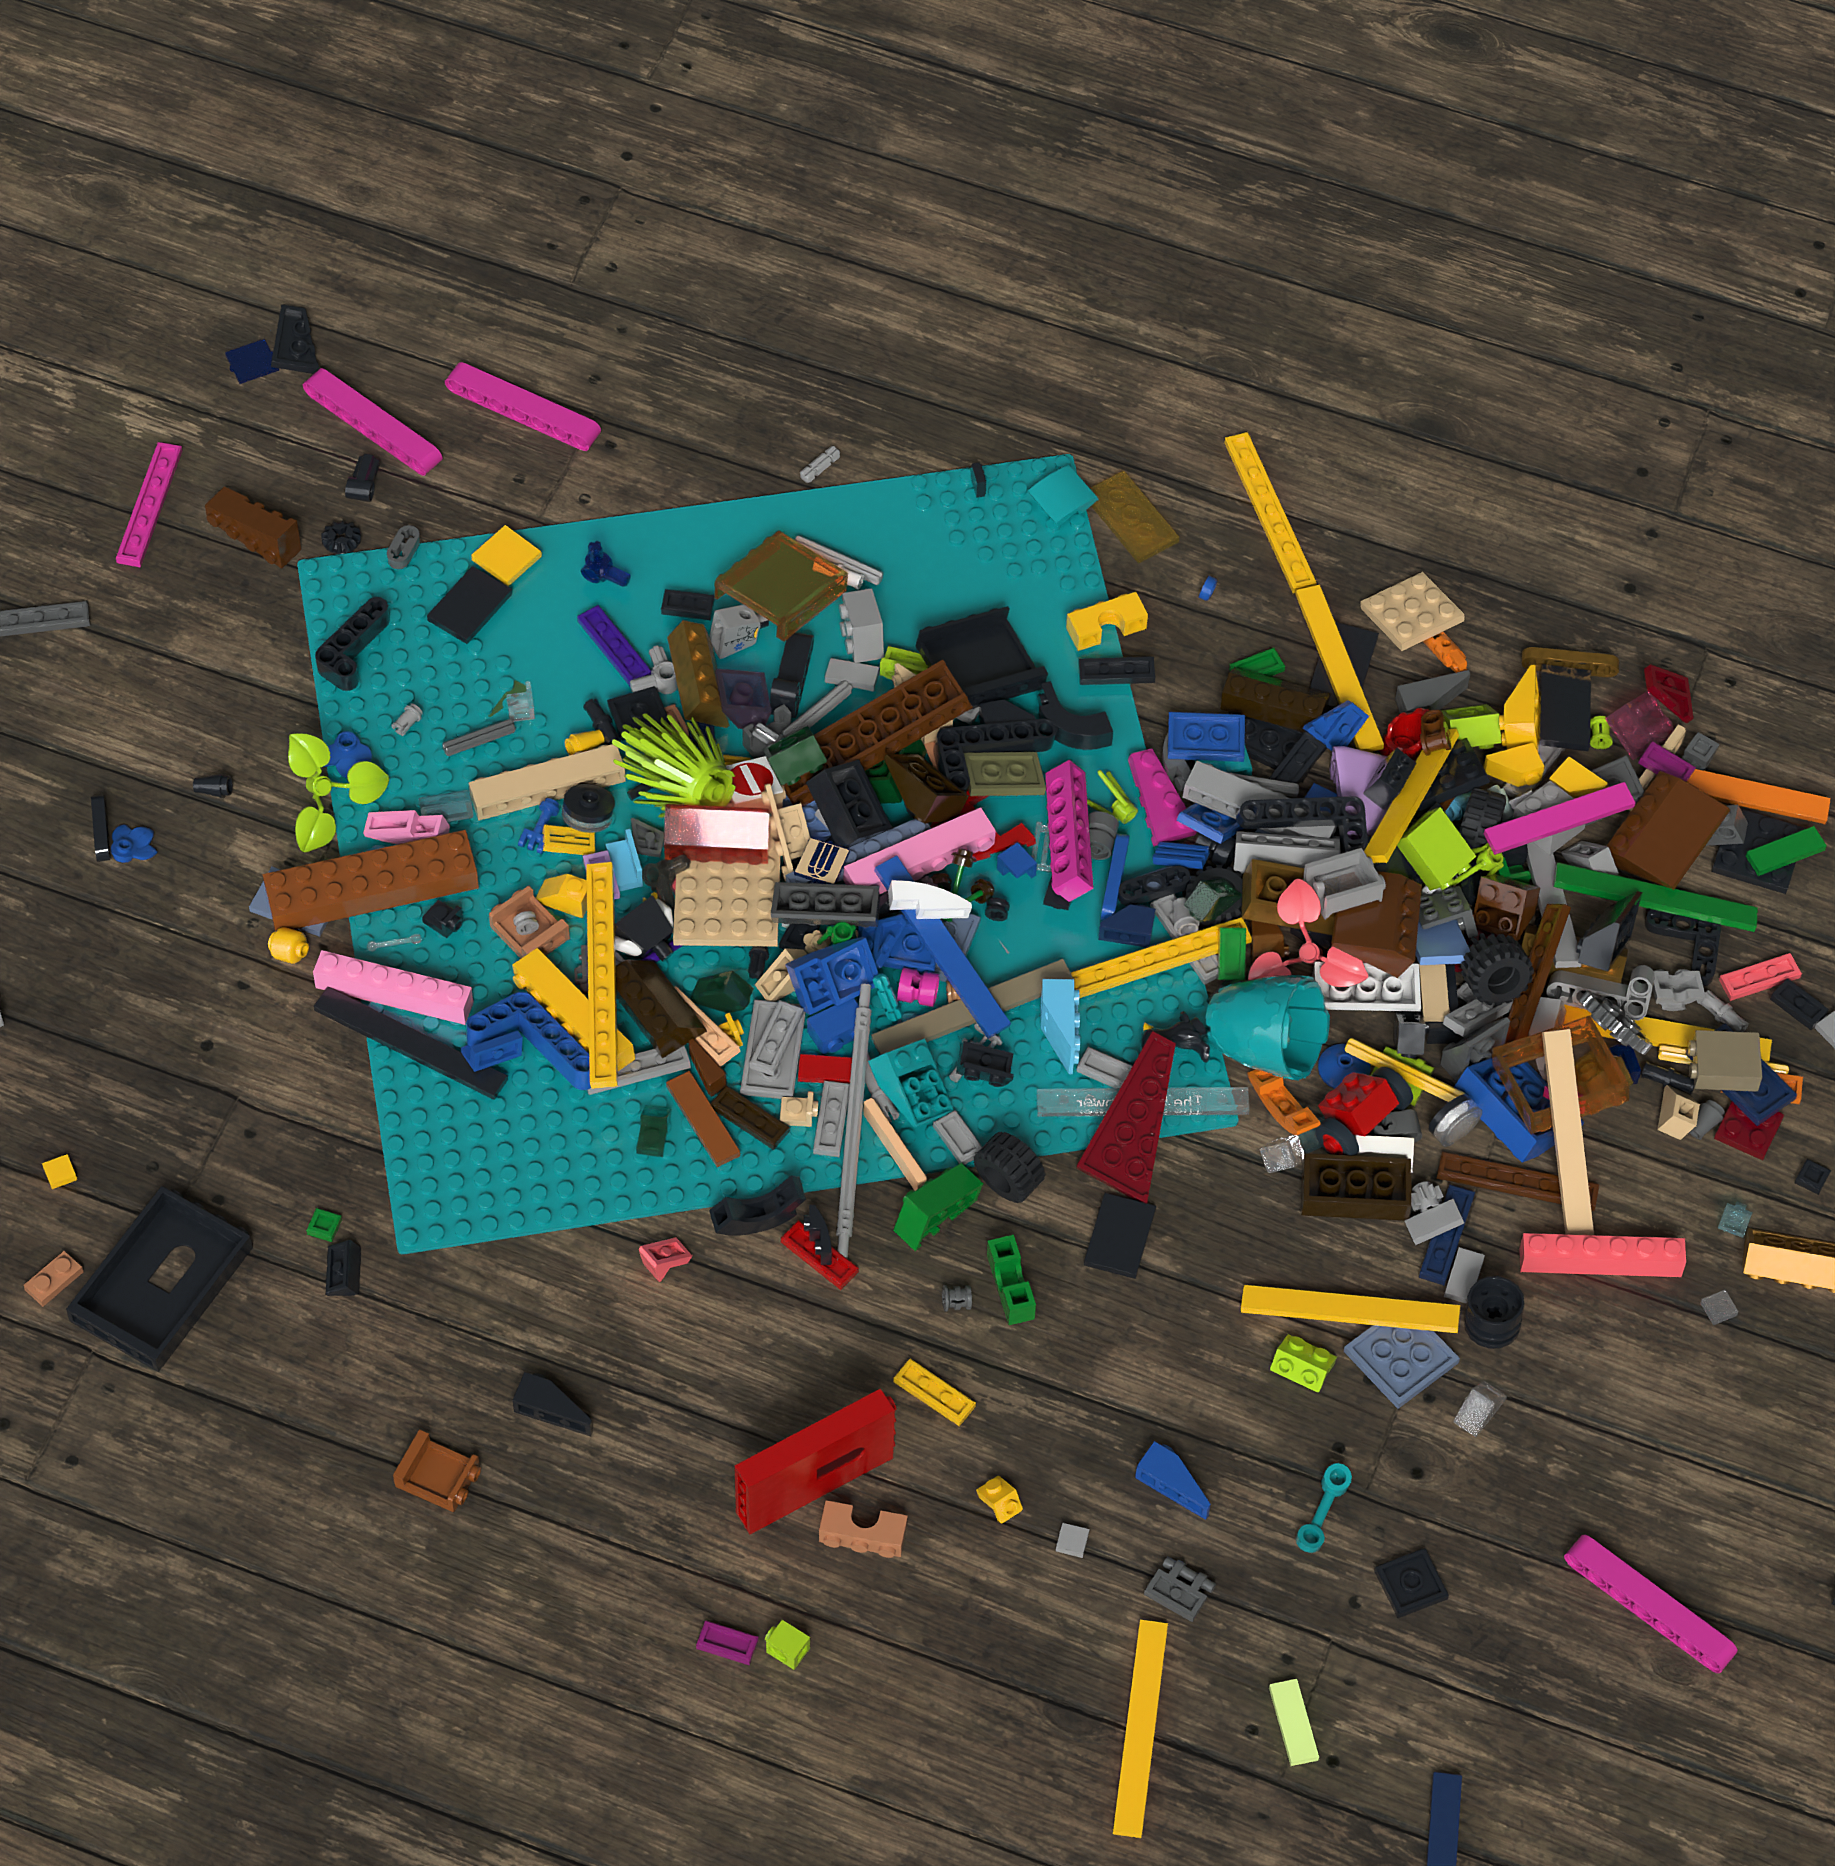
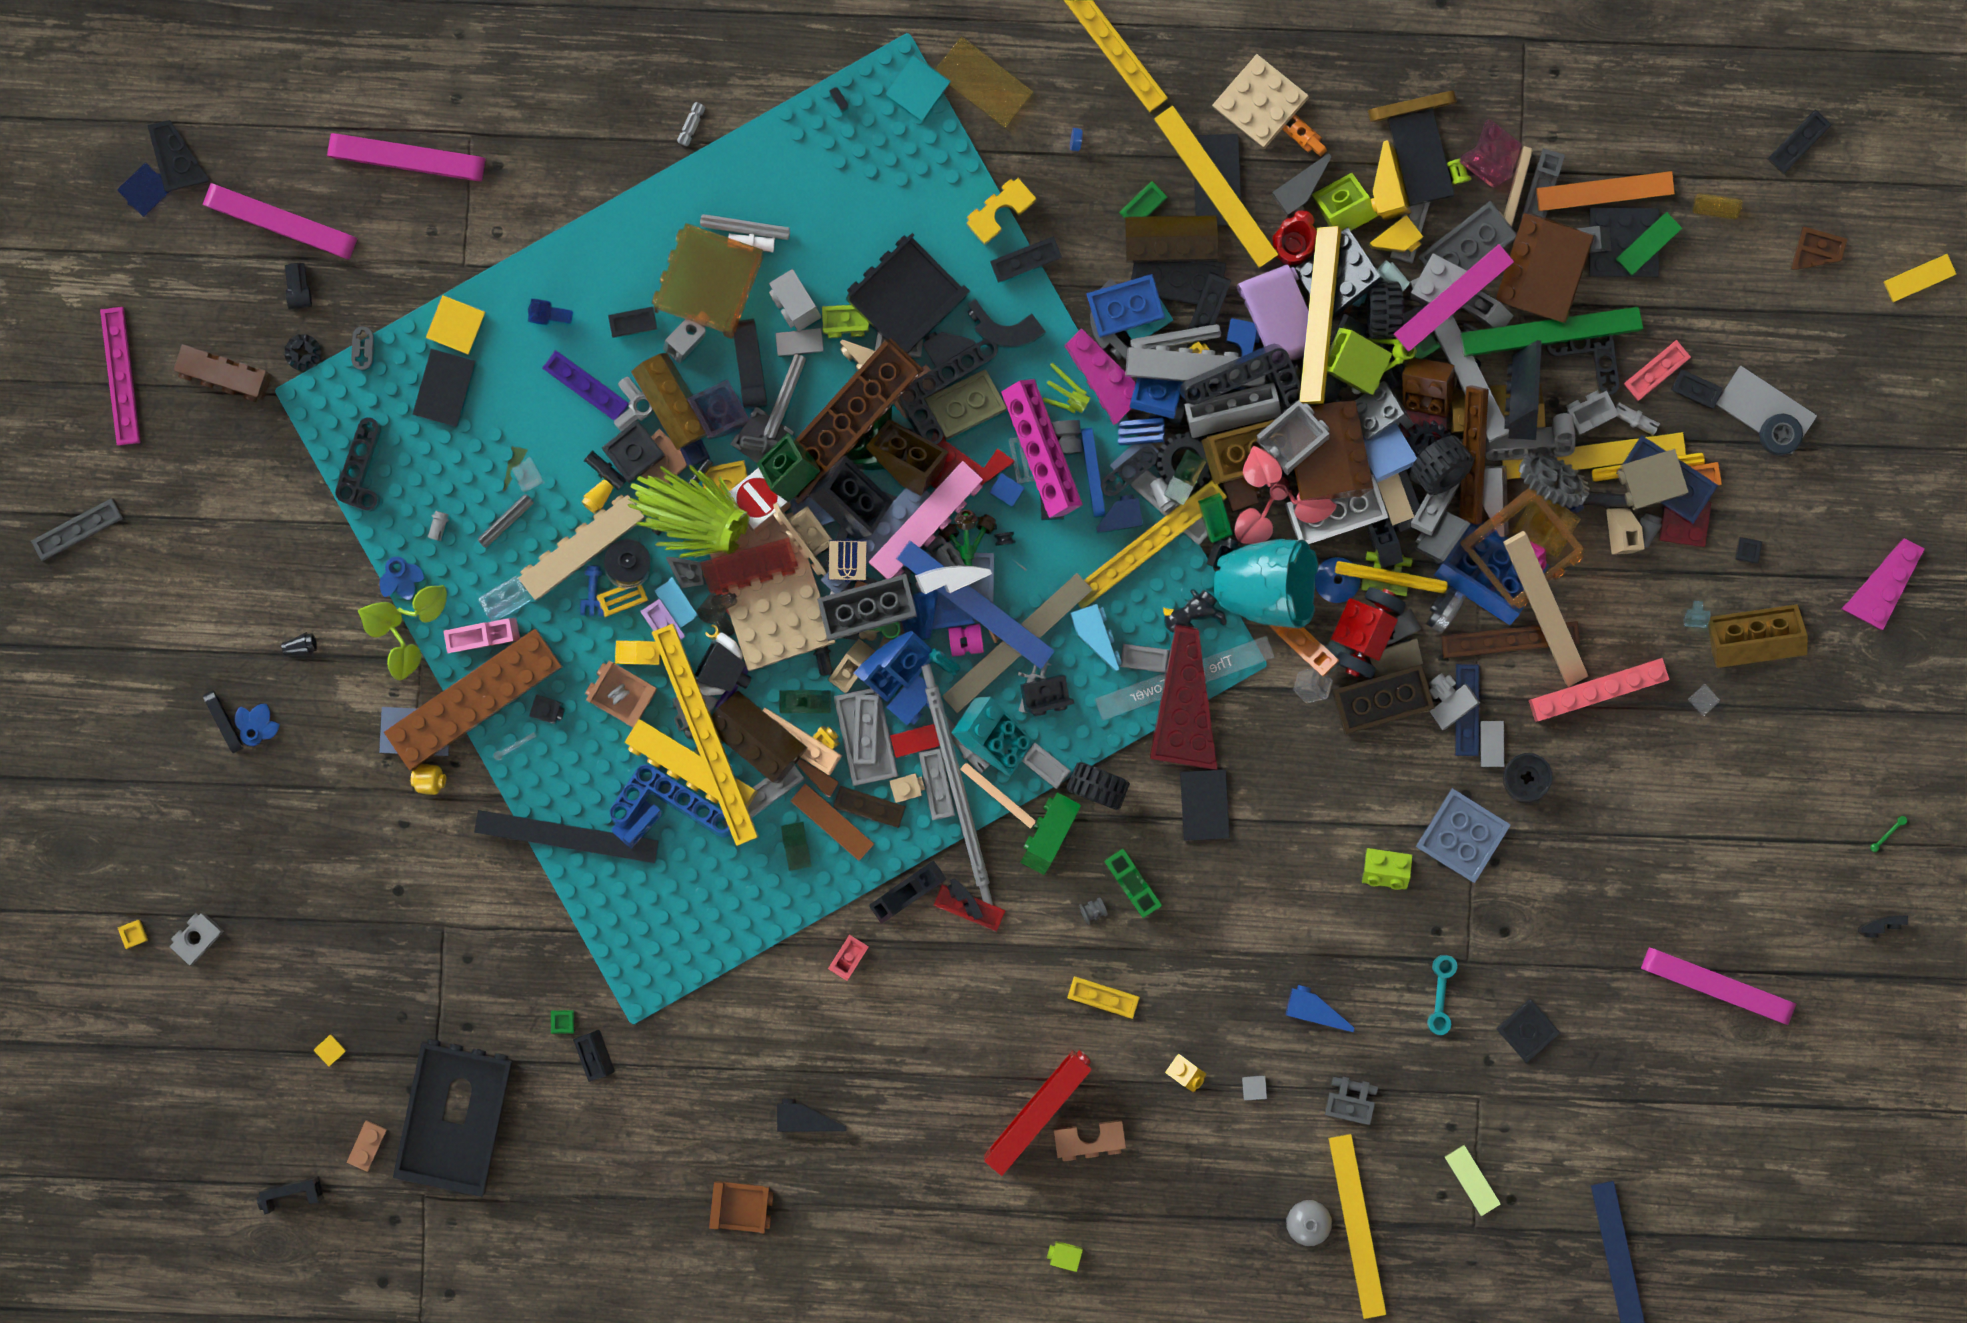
camera: 15 degrees left, 30 degrees up
bright pink brick [313,950,473,1025] -> none
magenta tile [696,1620,759,1666] -> none
yellow tile [1241,1285,1460,1333] -> none
blue wing [1303,700,1369,752] -> none
black brick [1363,748,1417,809] -> none
reddish brown piece [1420,710,1451,756] -> none
clear slope [1454,1381,1507,1437] -> none
light grey tile [1509,788,1534,810] -> none
yellow slope [1549,757,1609,799] -> none
magenta tile [1638,741,1696,782] -> none
dark red wing [1644,664,1694,723] -> none
none -> light grey cylinder [1286,1200,1332,1246]

